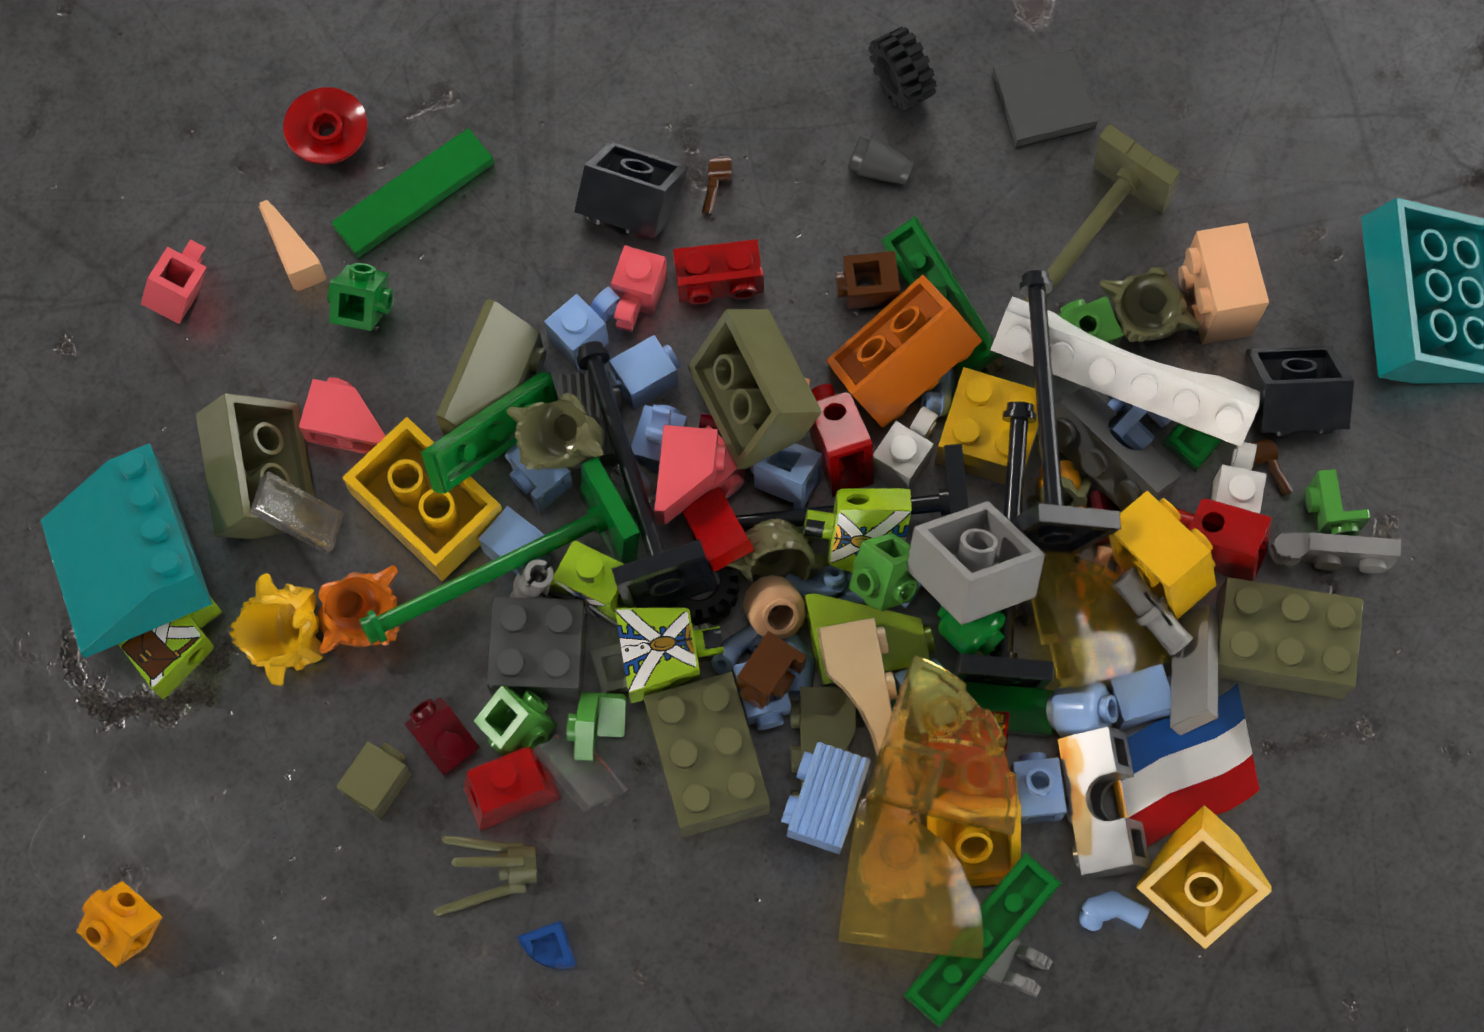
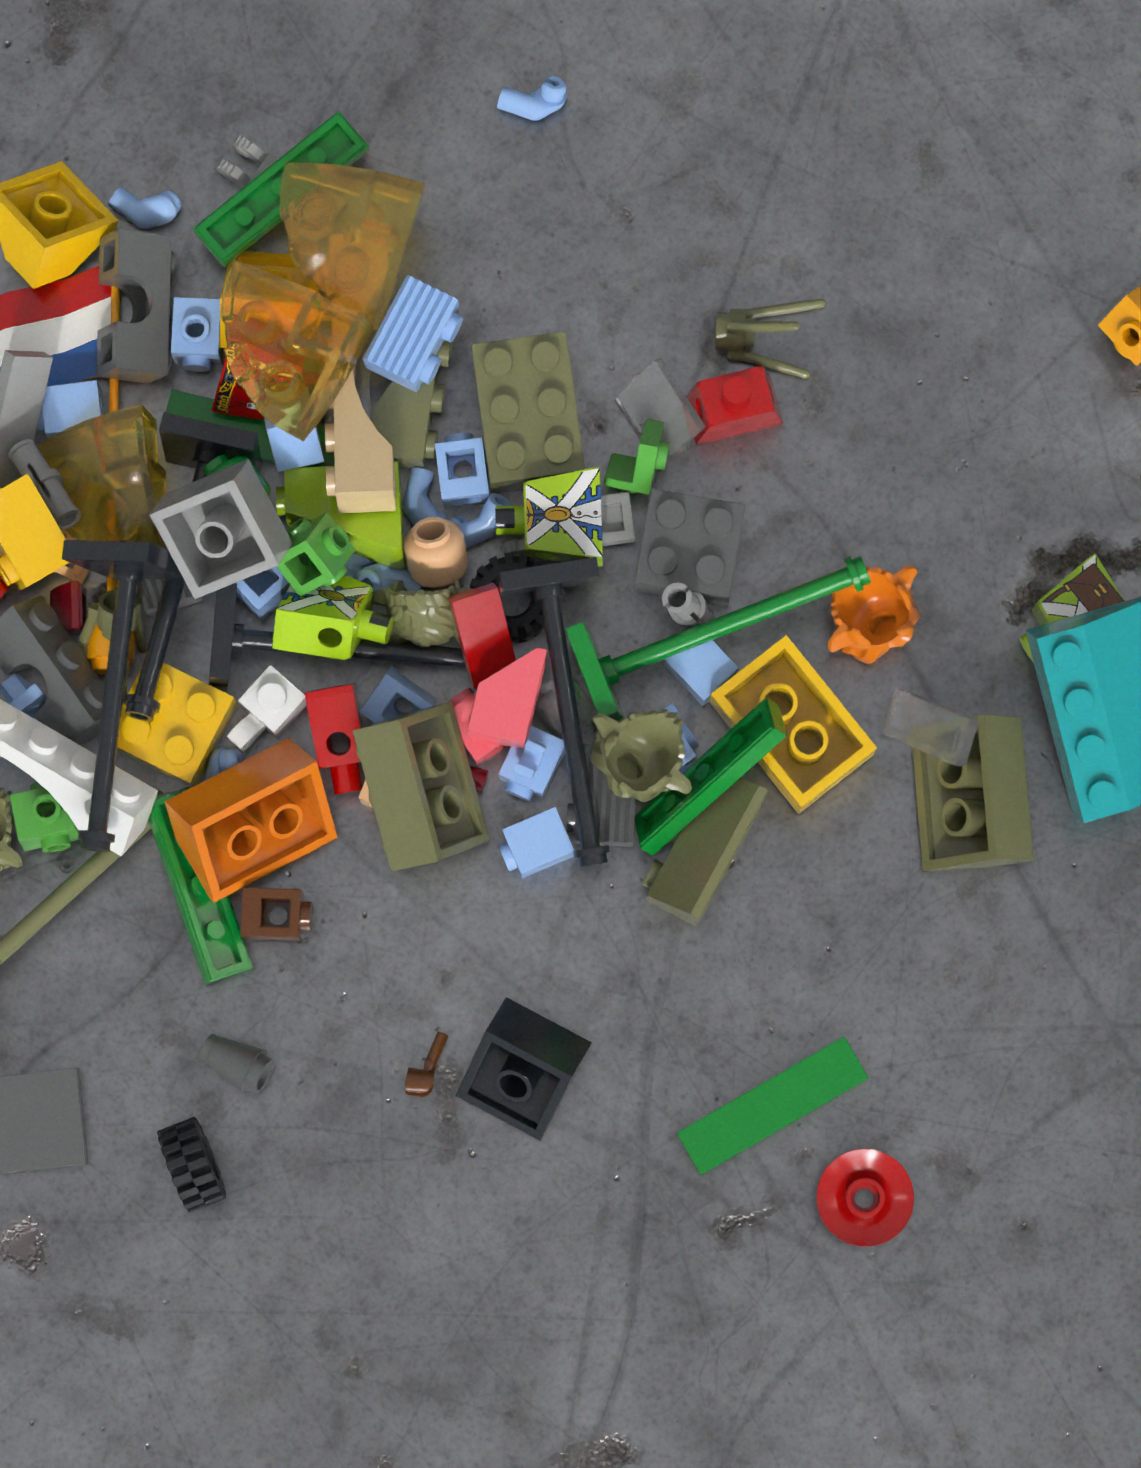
camera: 170 degrees left, 10 degrees up
coral brick [141,240,207,324] -> none
yellow hair [229,573,323,687] -> none
light nougat slope [258,200,327,292] -> none
coral slope [299,378,386,454] -> none
green brick [327,263,393,331] -> none
olive brick [336,741,412,820] -> none
dark red bracket [404,697,480,775] -> none
bright green brick [474,685,558,756] -> none
blue tile [517,921,577,969] -> none
light blue brick [544,286,620,370] -> none
lime torso [548,541,626,628] -> none
coral brick [611,245,667,332] -> none
red bracket [673,239,764,305] -> none
reddish brown brick [737,631,807,710] -> none
light blue head [1046,680,1119,738] -> none

